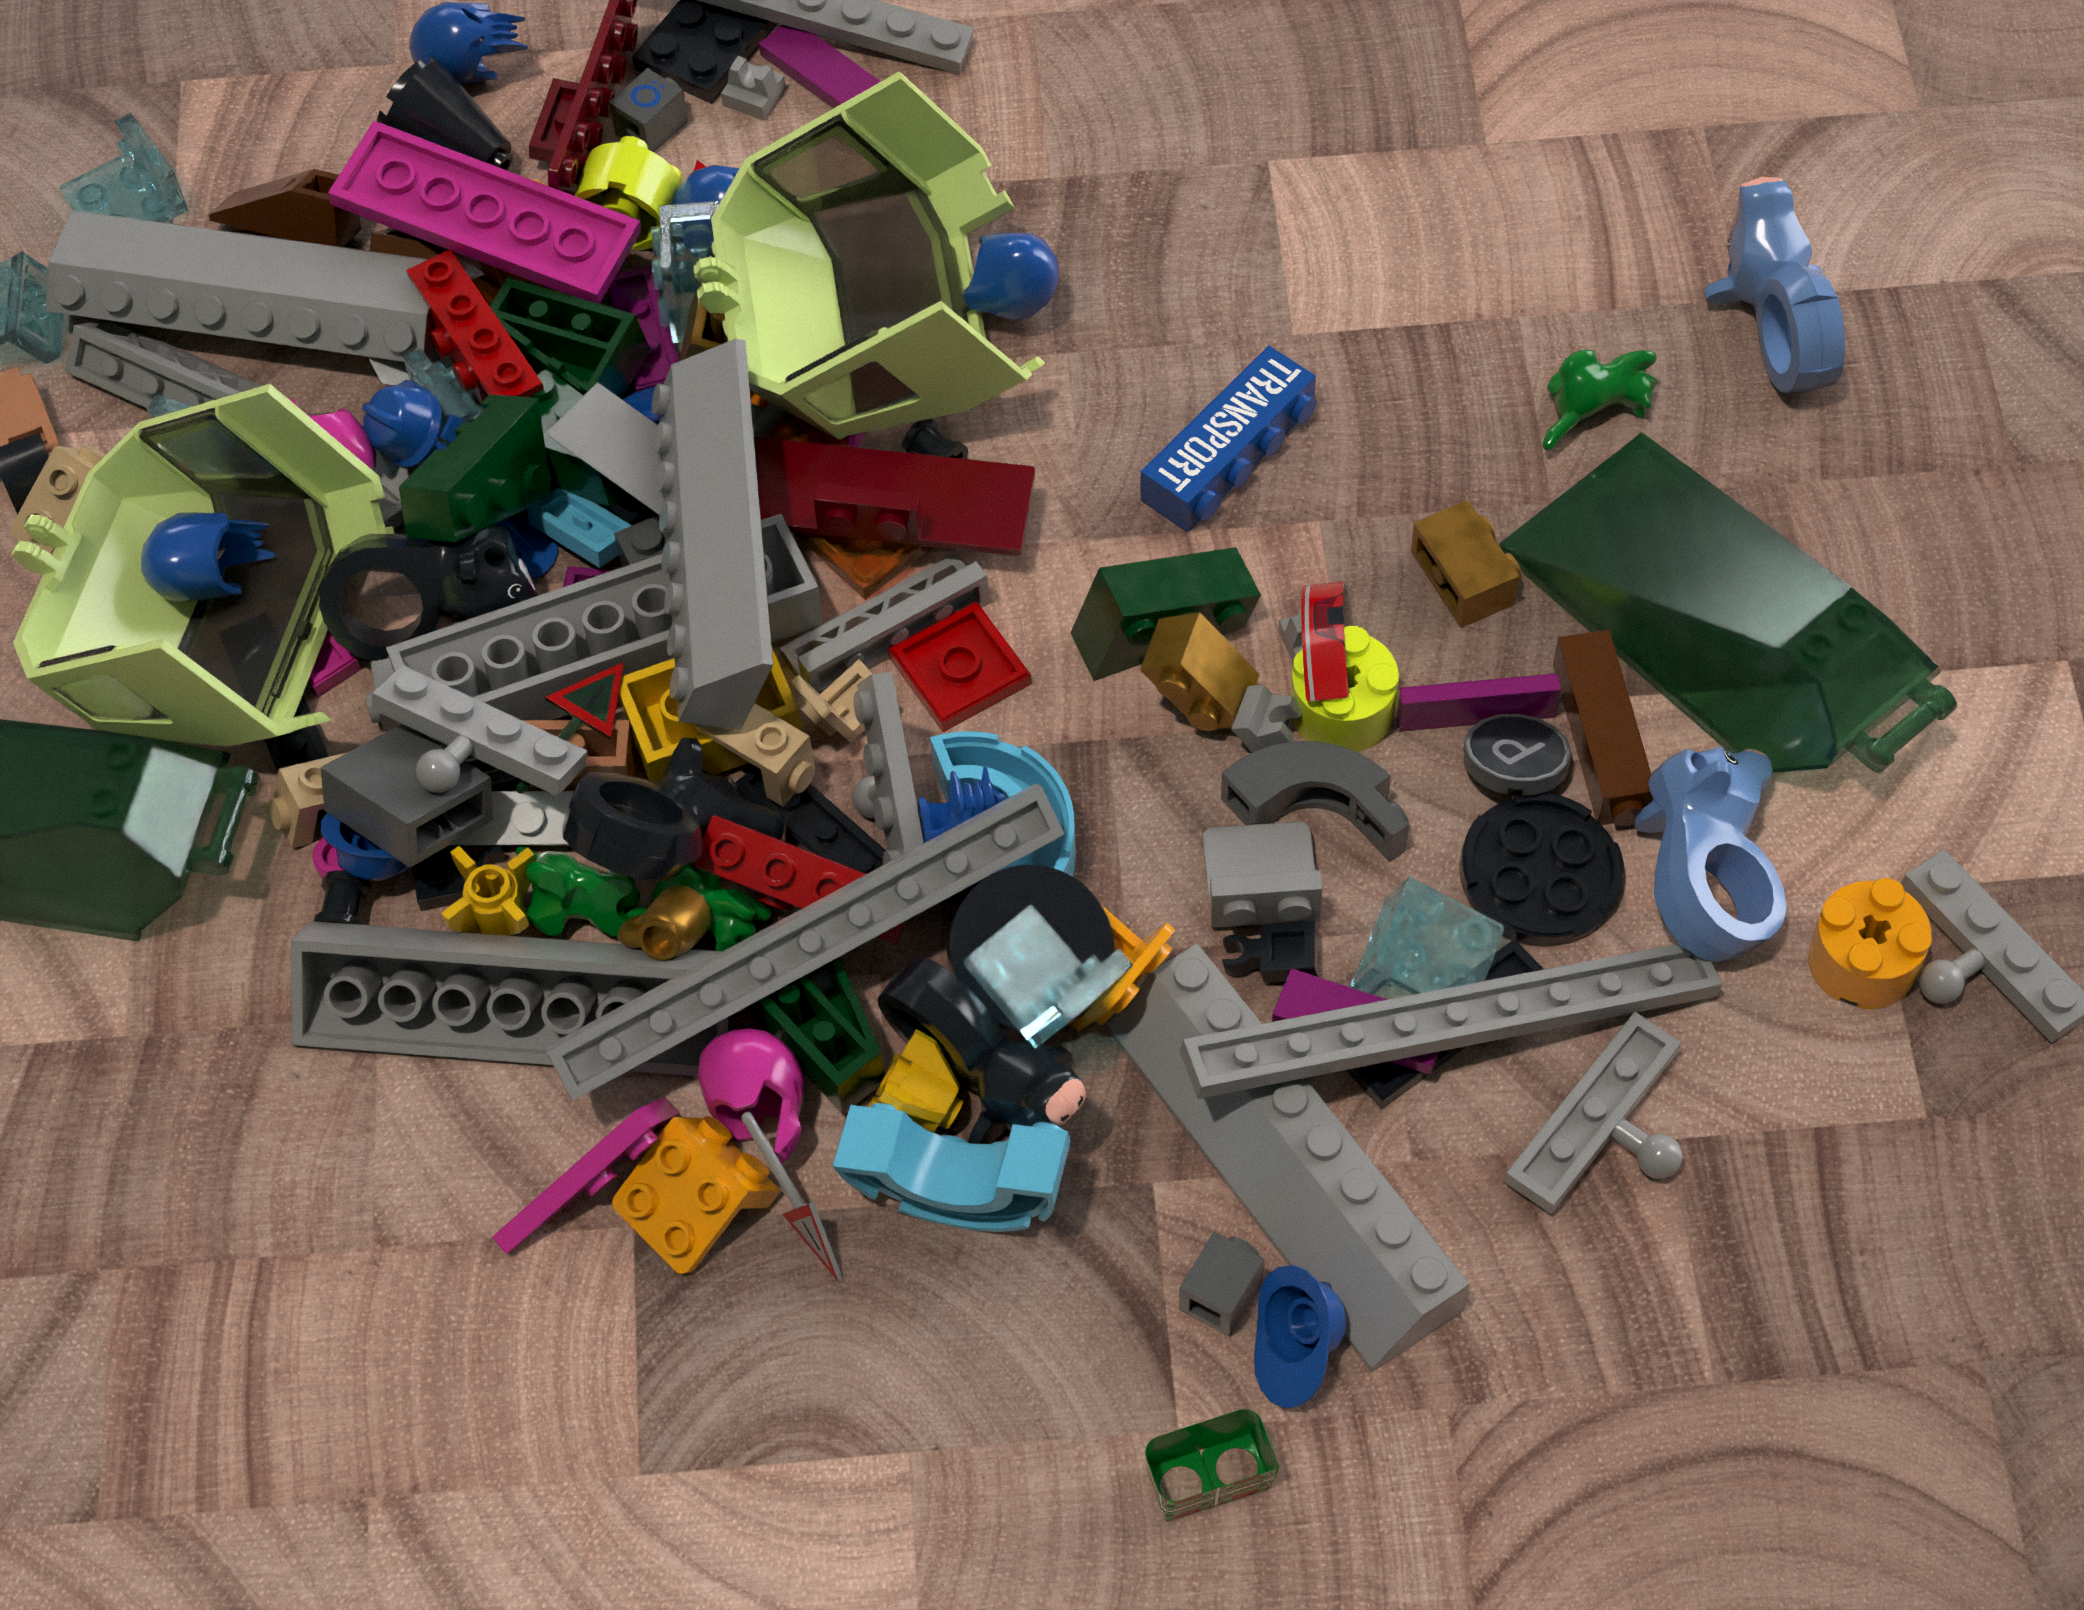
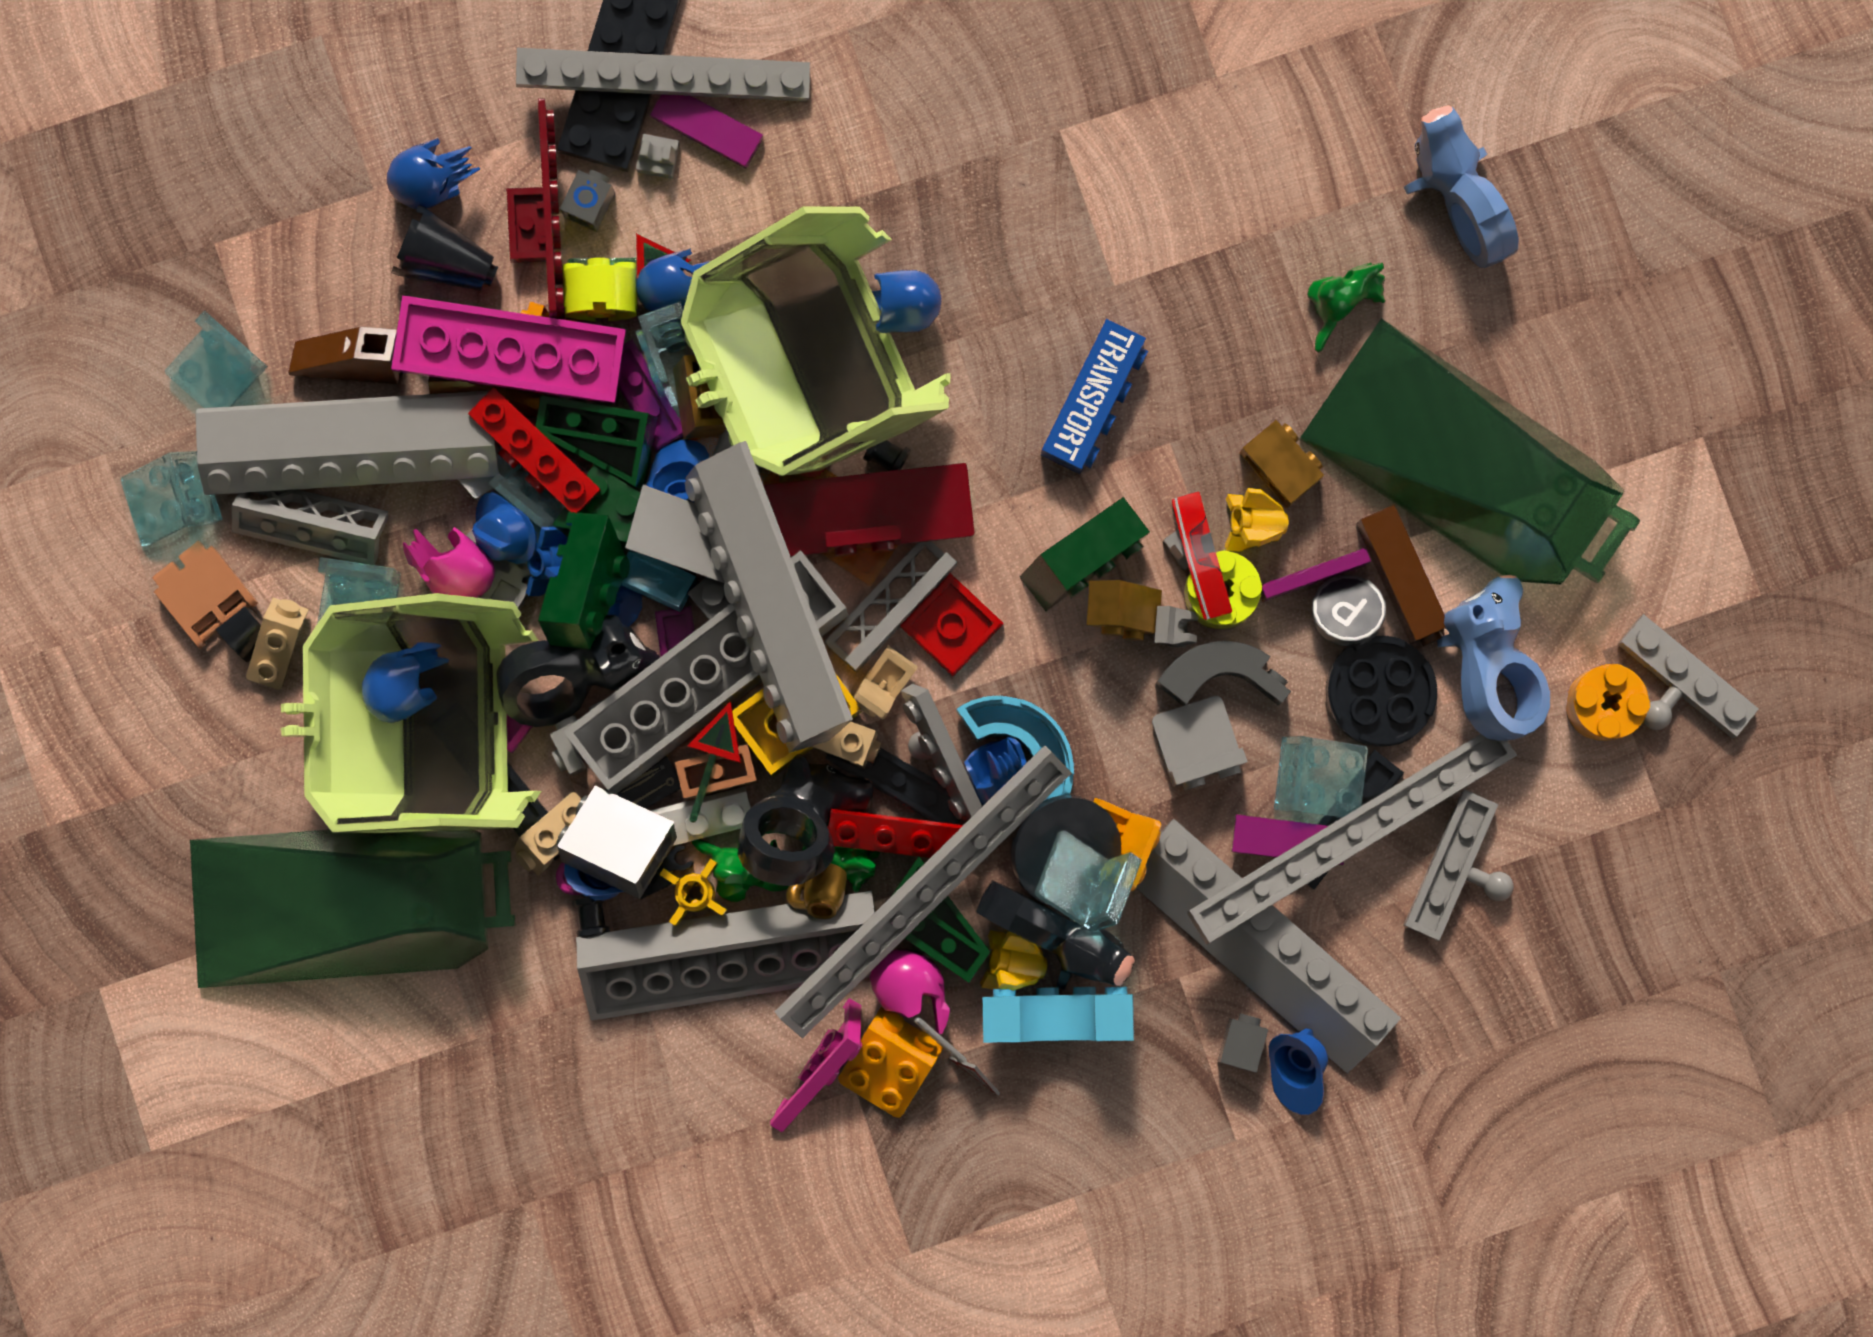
camera: 15 degrees left, 25 degrees up
light grey plate [371,665,587,796] -> none
green piece [1145,1409,1279,1522] -> none
black plate [1222,920,1319,983] -> none
none -> yellow brick [1225,488,1289,552]

